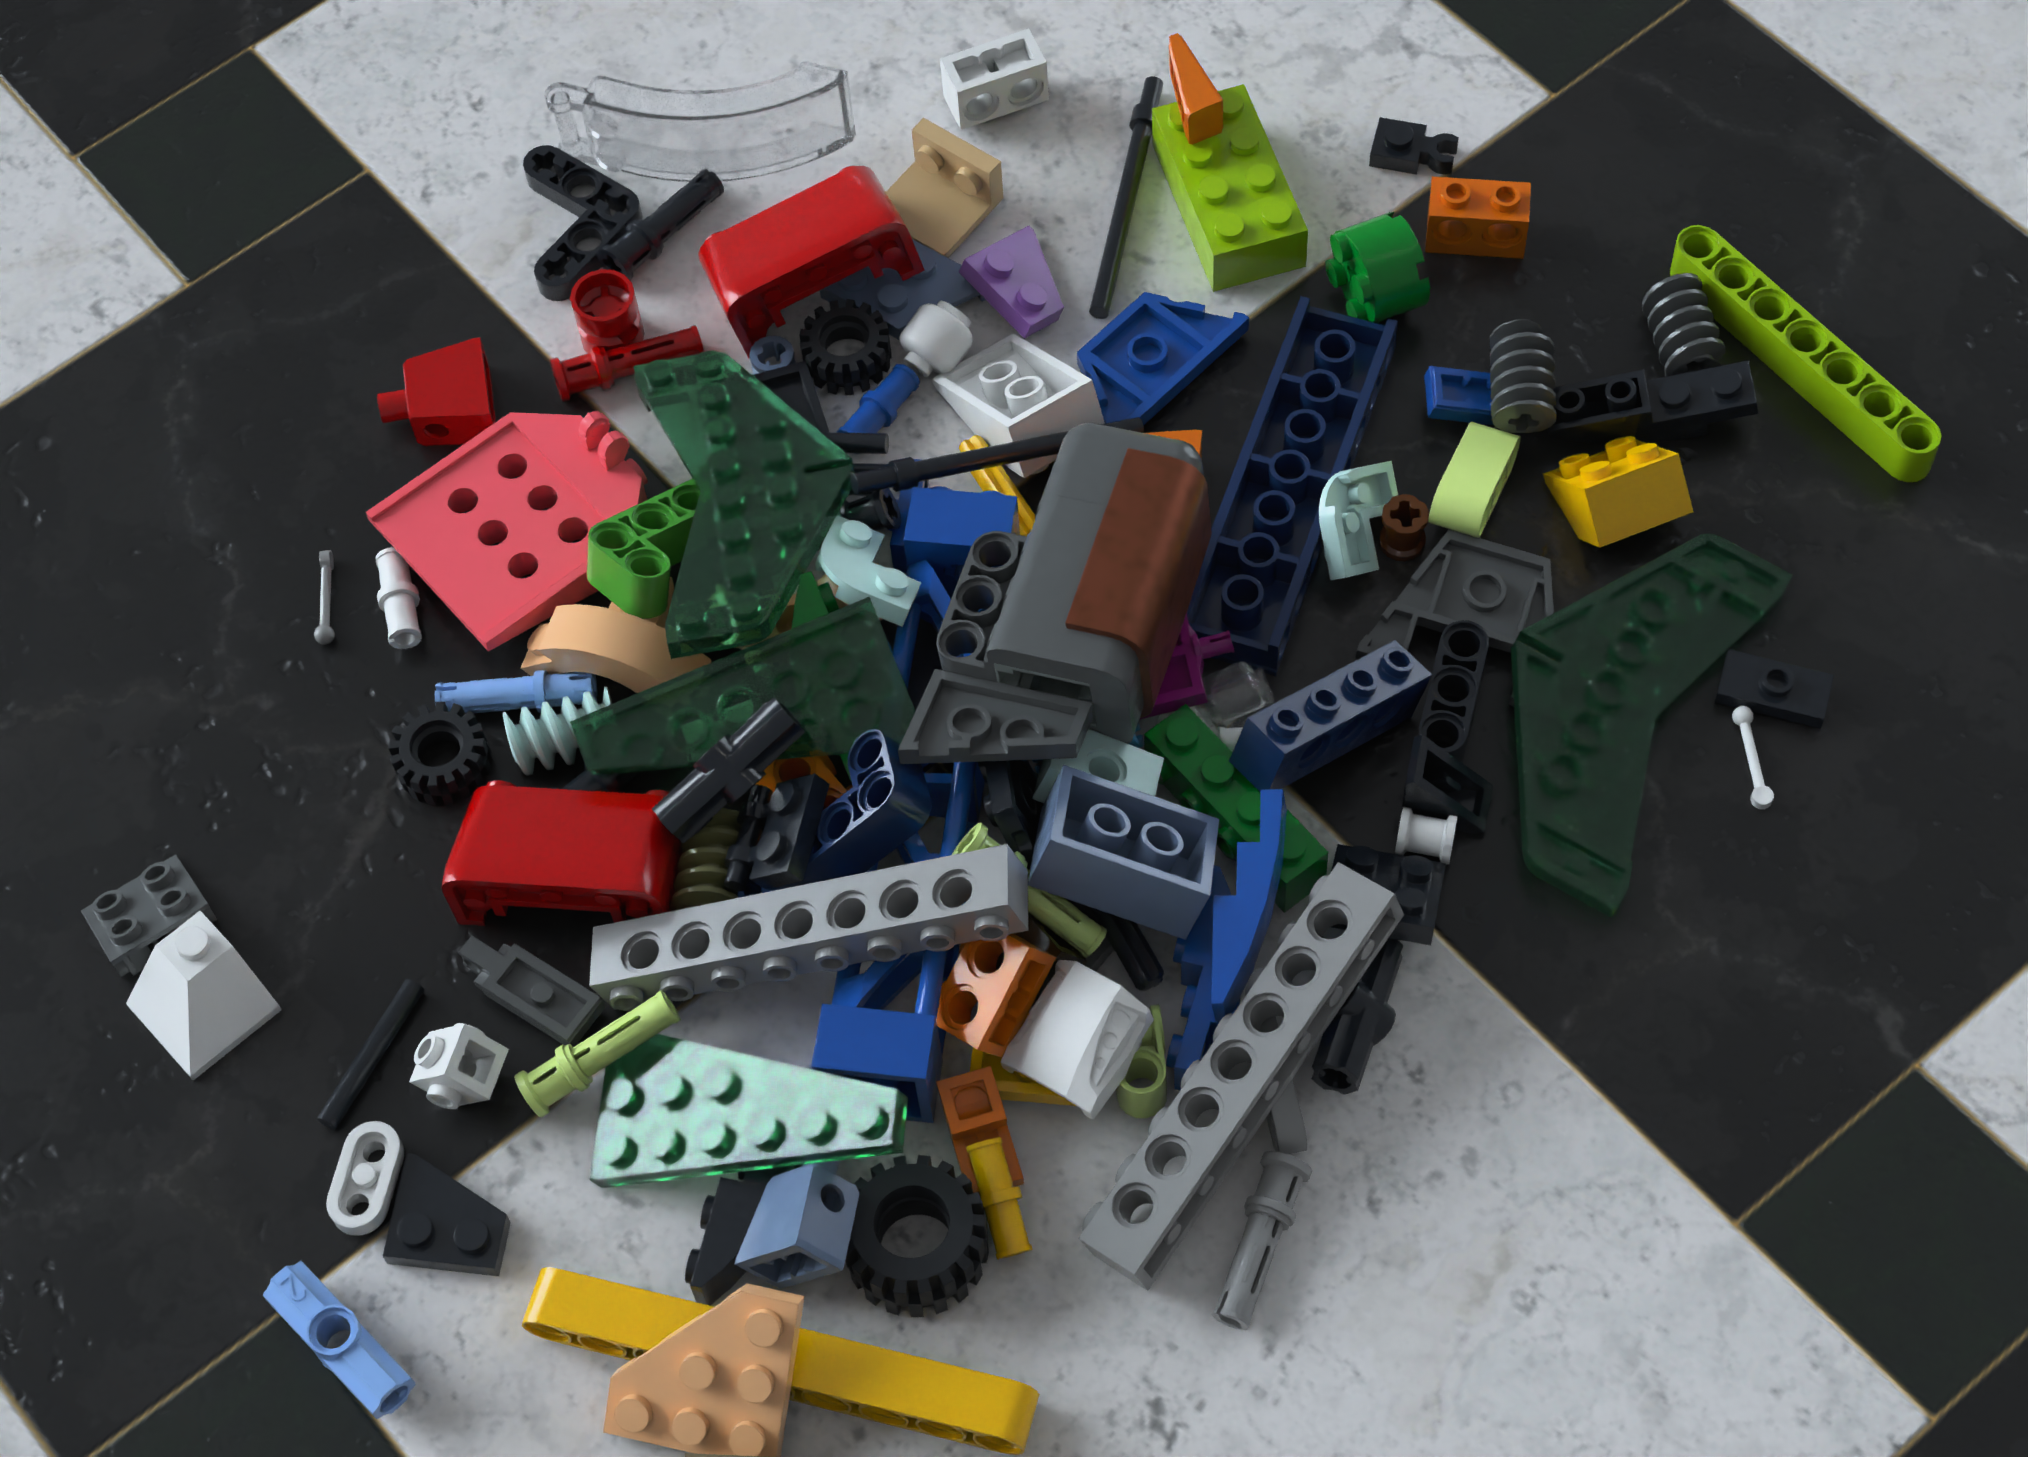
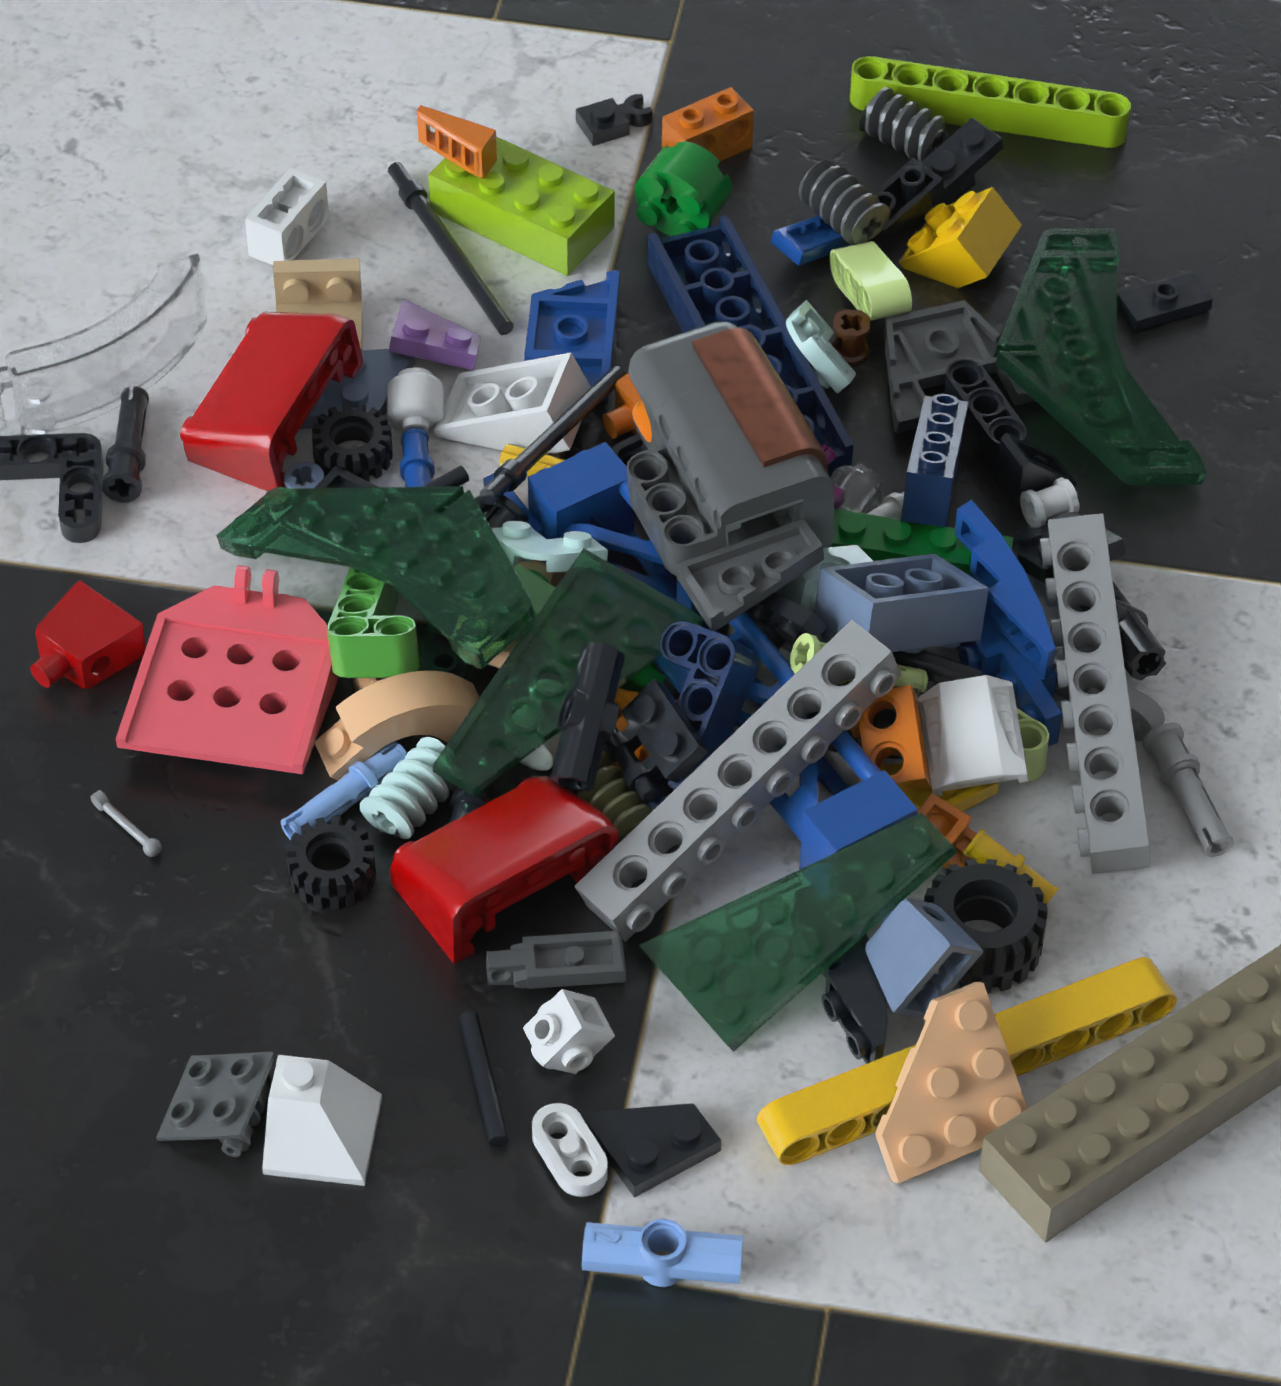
camera: 45 degrees left, 10 degrees down
white pin [376,547,422,649] -> none
yellowish green pin [514,990,681,1117] -> none
red pin [550,325,704,402] -> none
red wheel [570,269,645,353] -> none
white hinge [1732,706,1774,809] -> none

